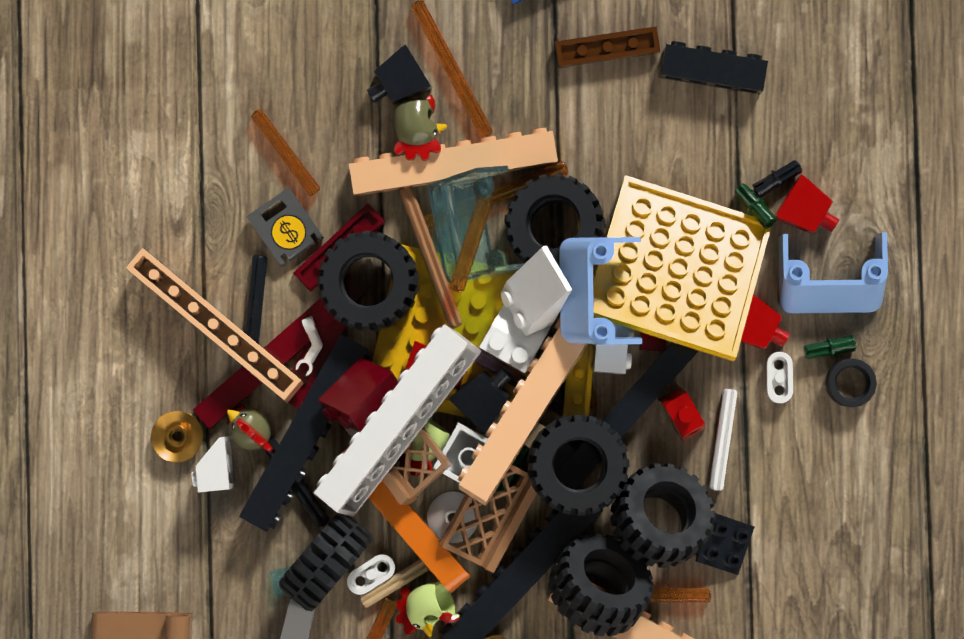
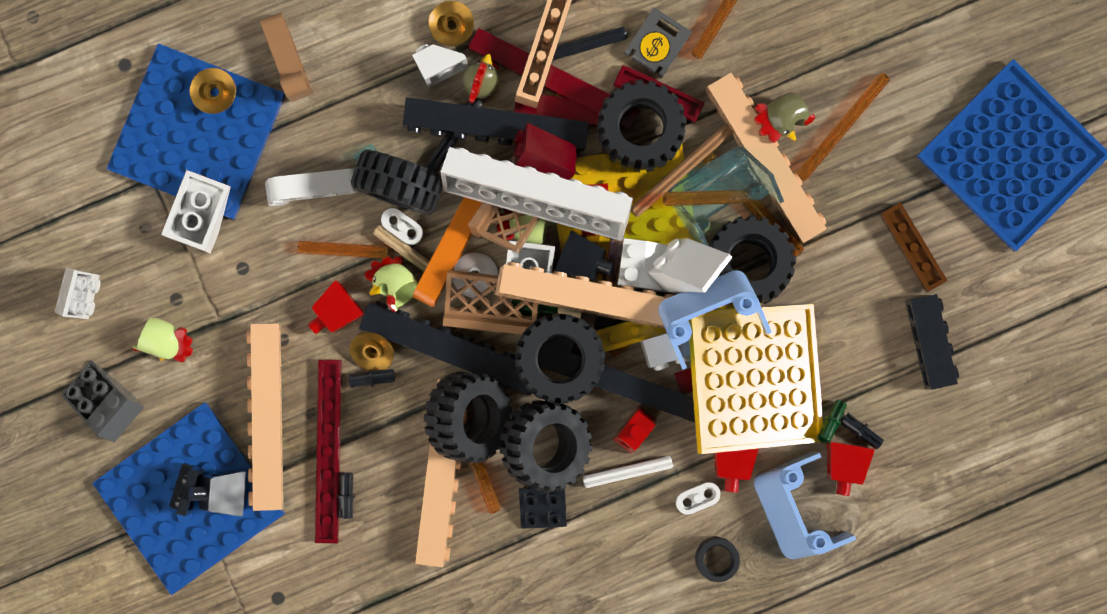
camera: 70 degrees right, 0 degrees up
white arm [296,316,323,376] -> none
black torso [367,44,432,105] -> none
dark green axle [803,335,856,359] -> none

